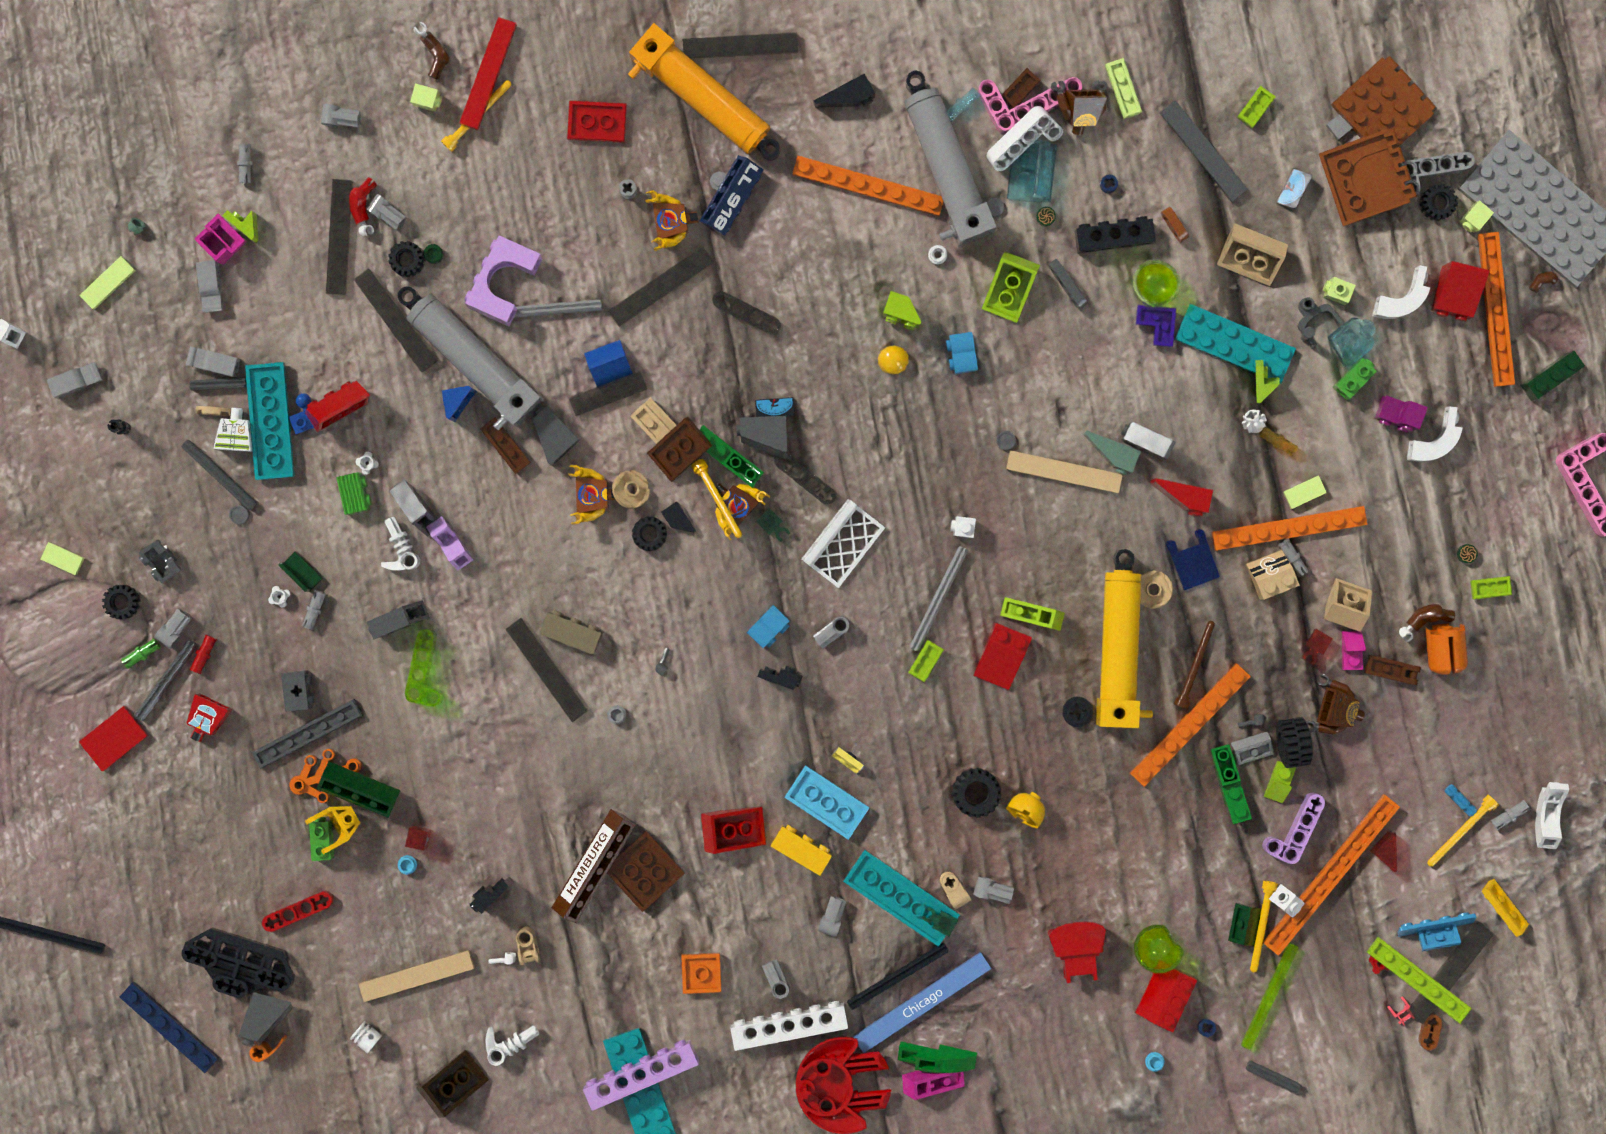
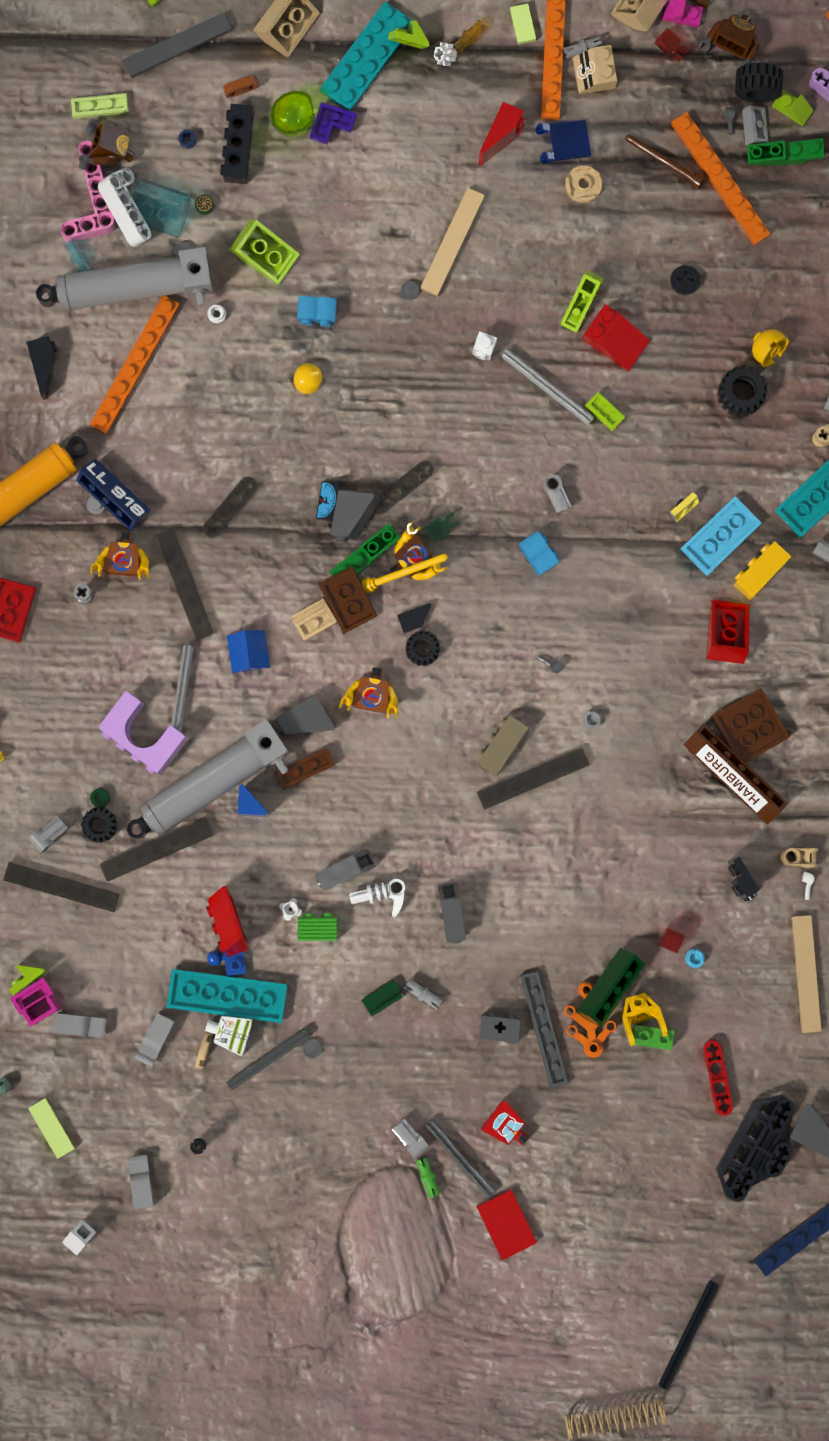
camera: 85 degrees left, 5 degrees down
yellowish green tile [40,542,85,575] -> none
black tyre [102,585,141,619] -> none
dark grey cylinder [139,540,181,583] -> none
dark grey axle [189,378,247,391] -> none
red pin [189,635,217,674] -> none
white plate [268,586,290,608] -> none
red arm [349,177,377,236] -> none
clear neon green beam [405,629,444,707] -> none
lavender brick [426,516,473,571] -> none
clear smoke tile [569,371,647,416] -> none
tan tile [612,470,650,509] -> none
black plate [757,666,803,690] -> none
white fence [801,499,885,588] -> none
lime slope [882,291,921,331] -> none
reddish brown plate [1001,68,1041,108] -> none
dark grey beam [1048,259,1087,310] -> none
sand green slope [1084,430,1141,475] -> none
yellow piece [1096,549,1153,728] -> none
slope [1121,422,1176,461] -> none

